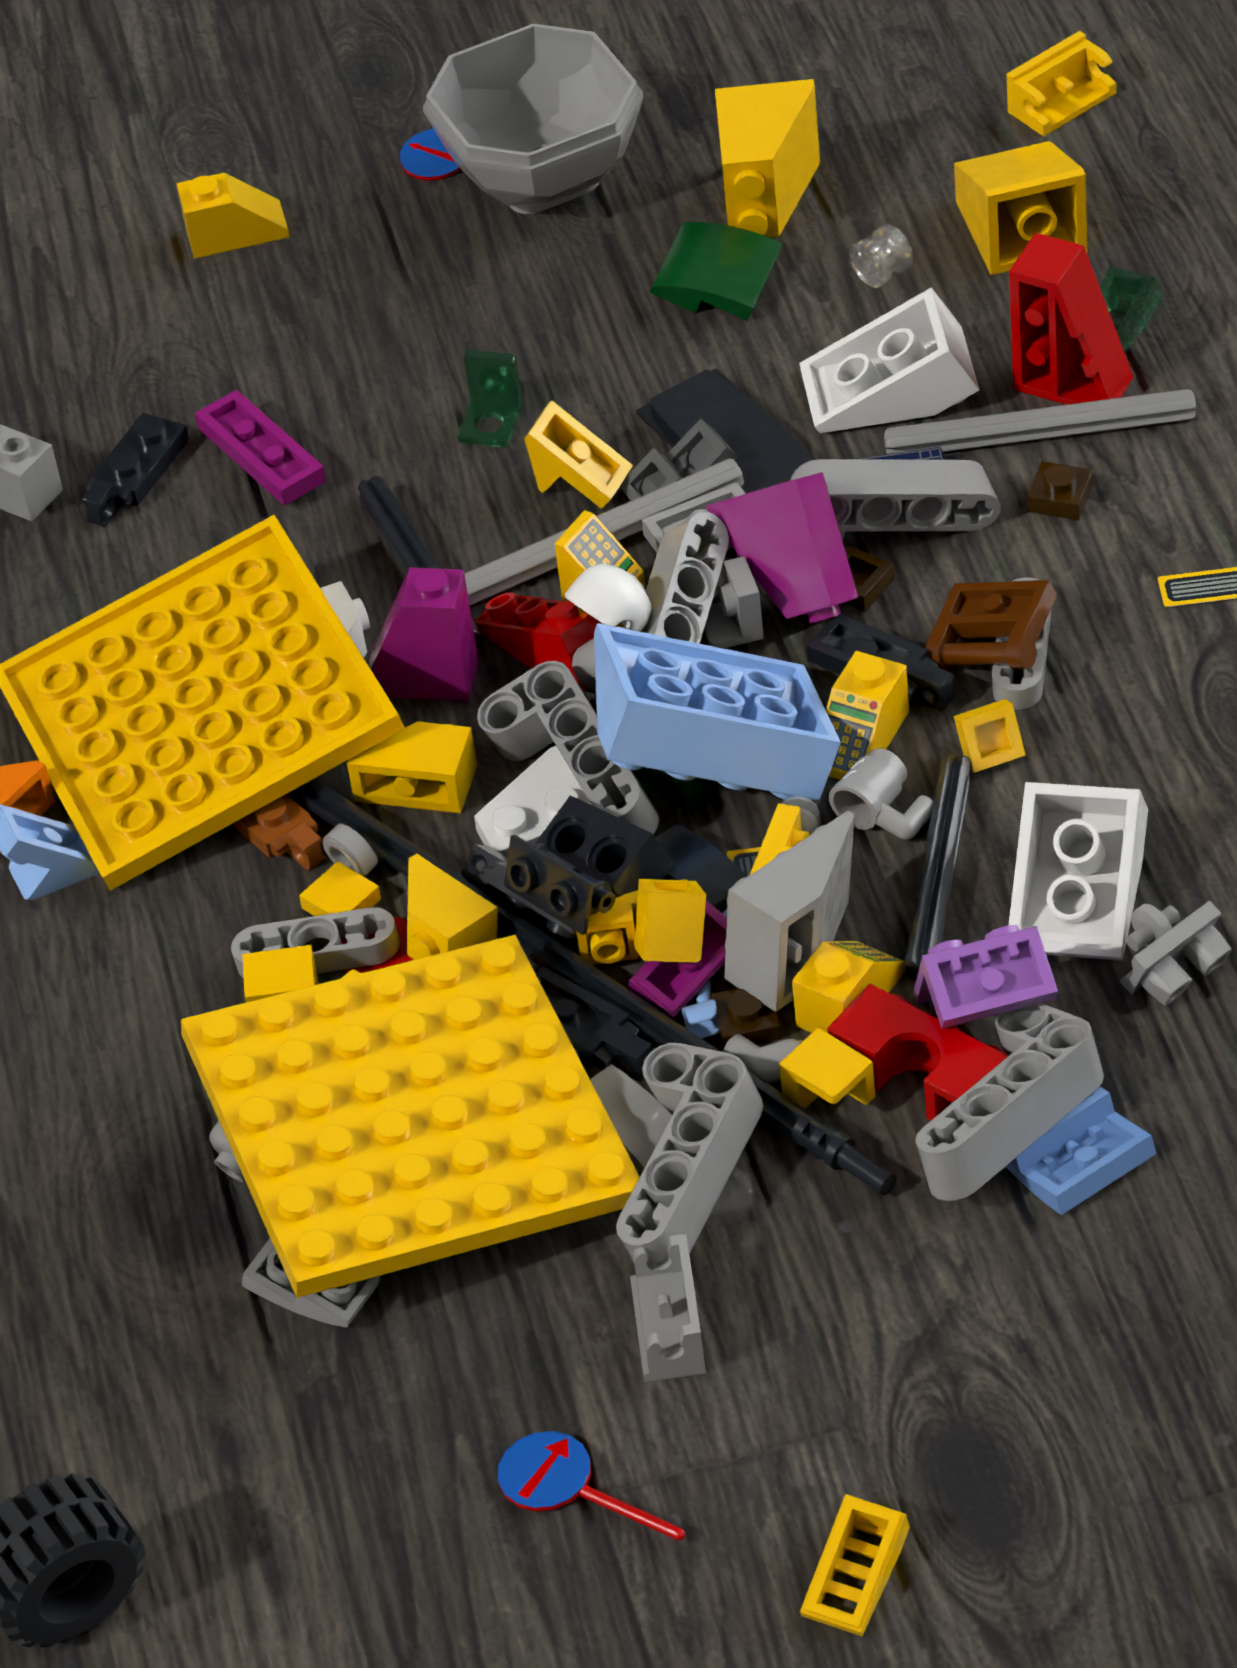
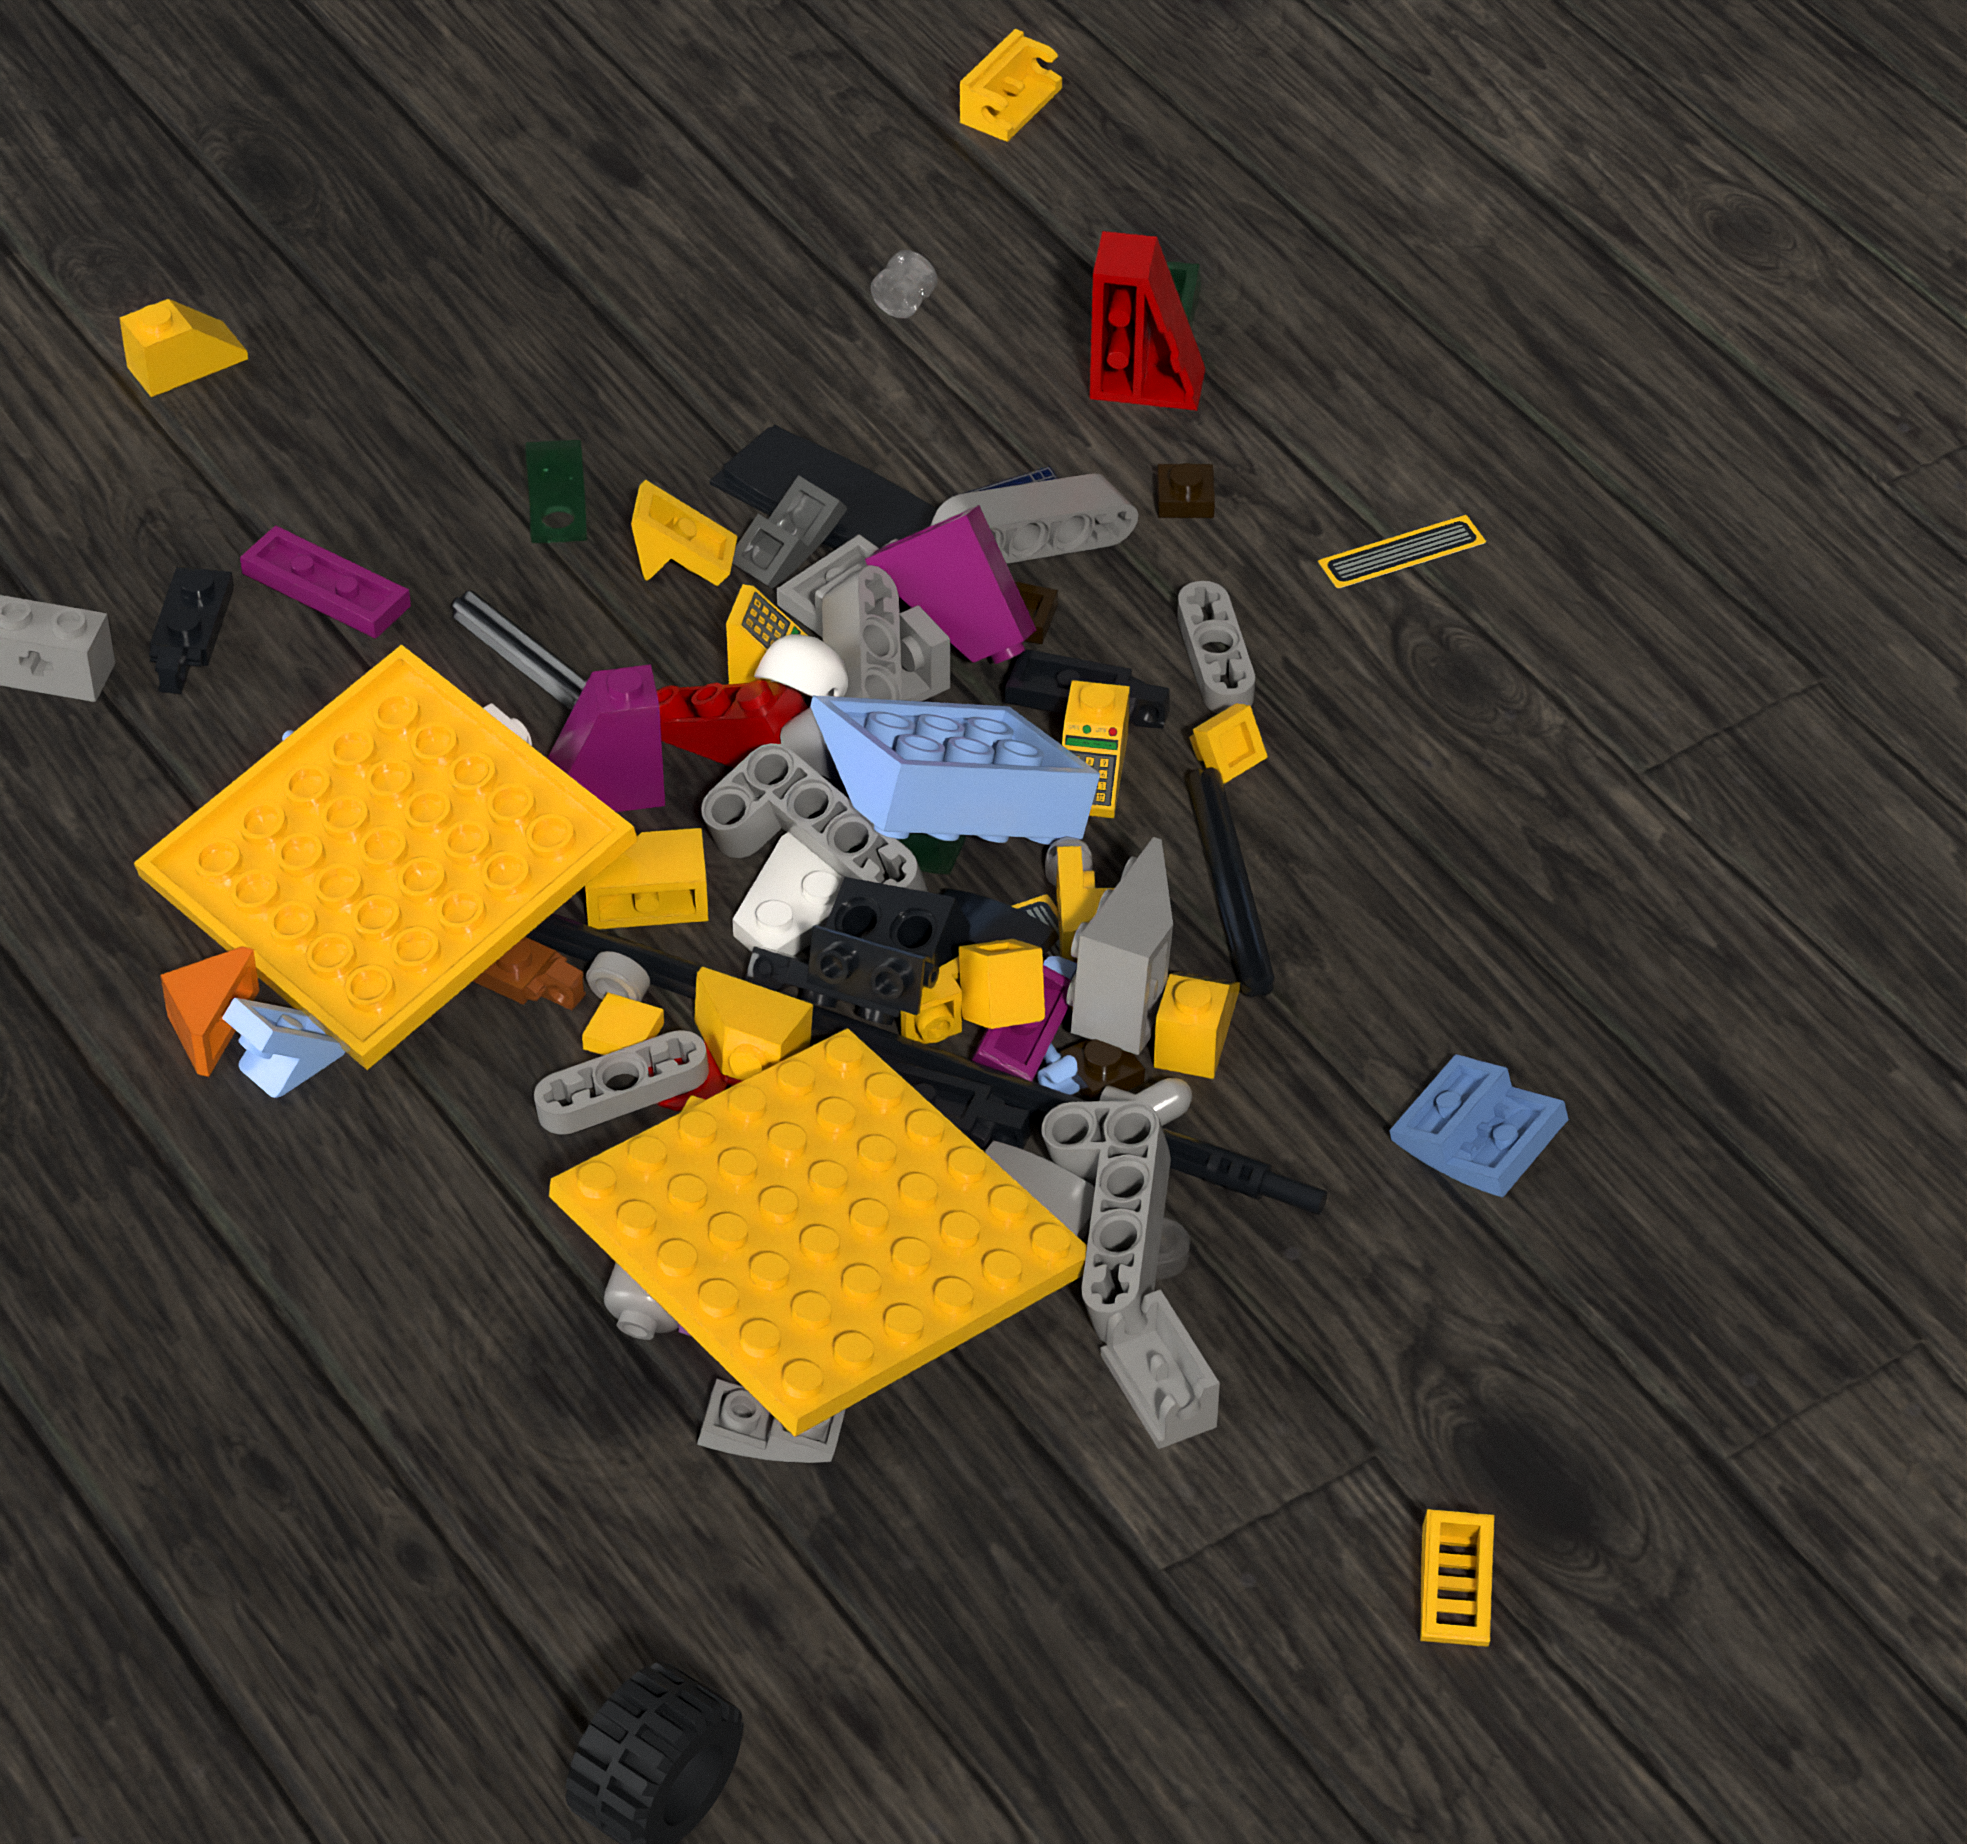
camera: 25 degrees left, 0 degrees up
yellow panel [242,945,319,1002] -> none
blue piece [400,129,461,181] -> none
light grey rock [423,24,643,214] -> none
light grey axle [465,458,744,606] -> none
blue piece [498,1431,685,1541] -> none
dark green slope [650,222,783,321] -> none
yellow slope [715,79,820,238] -> none
yellow panel [779,1027,875,1108] -> none
white slope [799,287,979,433] -> none
red arch [827,983,1008,1120] -> none
light grey piece [829,748,933,840] -> none
light grey axle [884,389,1196,459] -> none
medium lavender bracket [913,925,1058,1029] -> none
light grey beam [915,1003,1104,1201] -> none
reddish brown plate [925,580,1057,671] -> none
yellow slope [954,141,1087,275] -> none
white slope [1009,782,1148,961] -> none
light grey hips [1120,900,1232,1006] -> none

